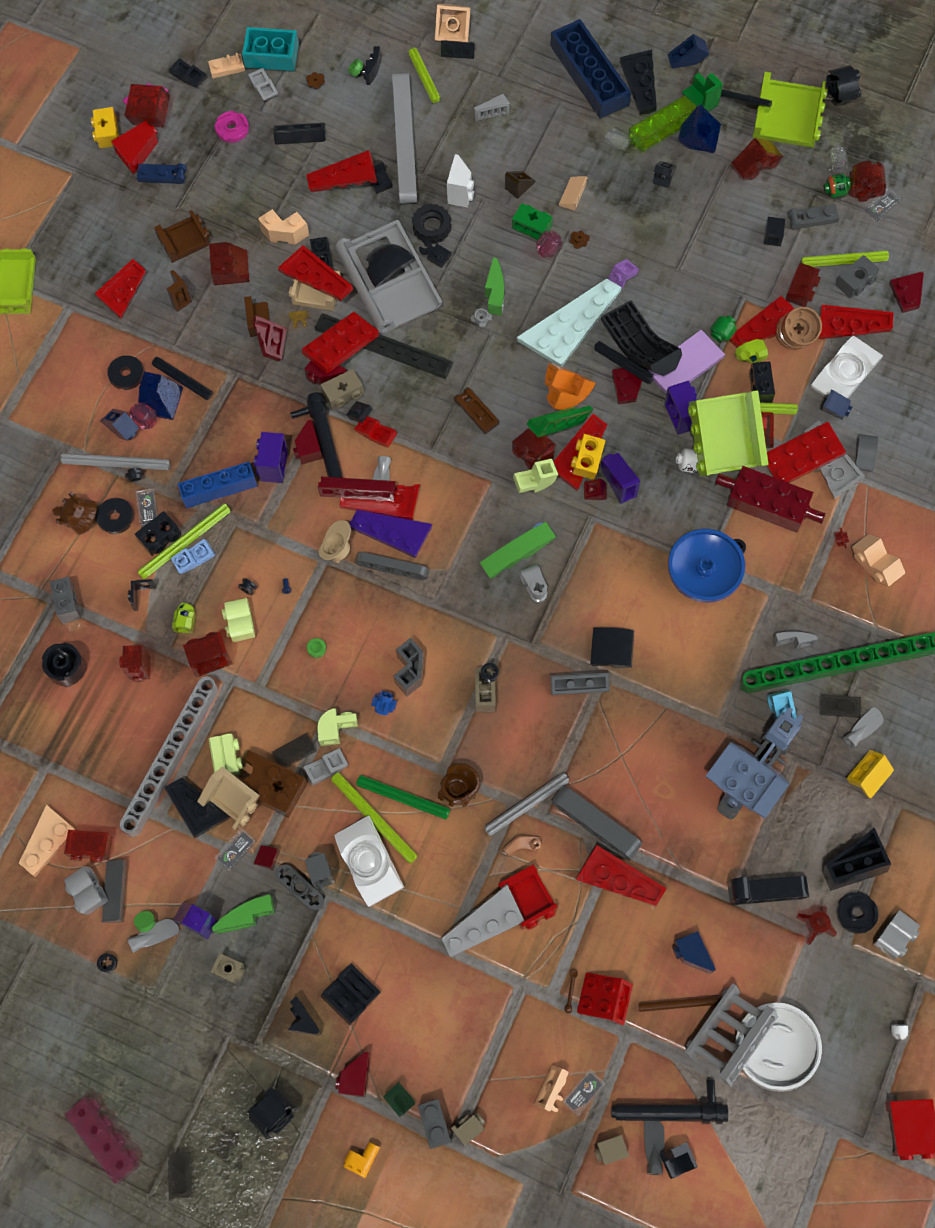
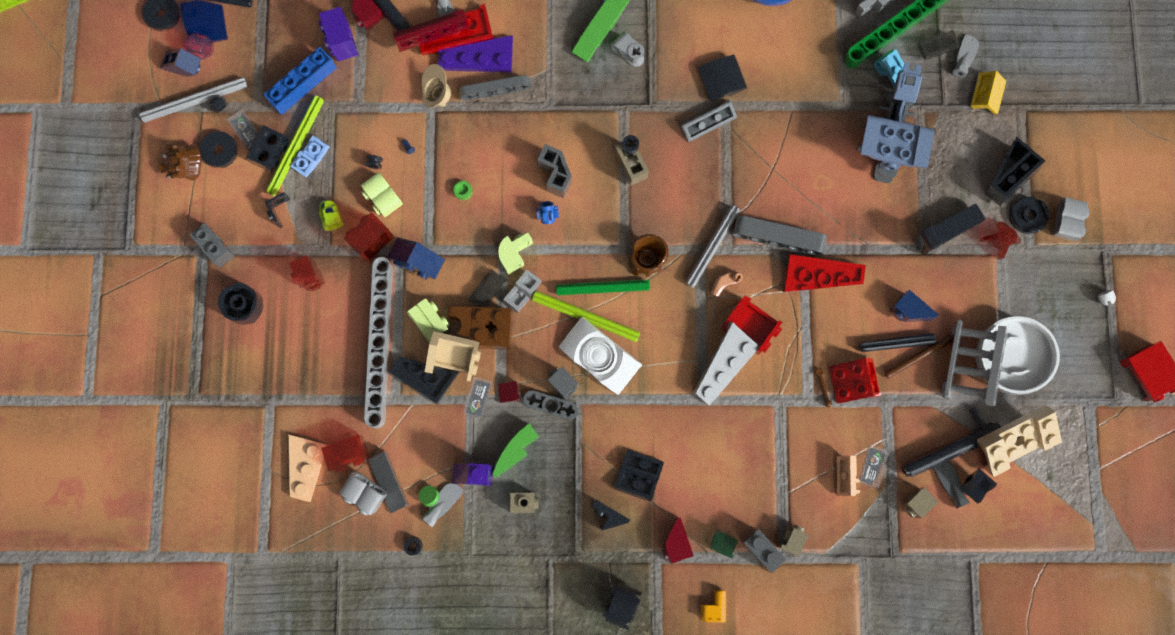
camera: 25 degrees left, 10 degrees up
none -> dark blue brick [387,237,445,280]
none -> black axle [859,334,936,352]
none -> tan piece [977,405,1062,477]

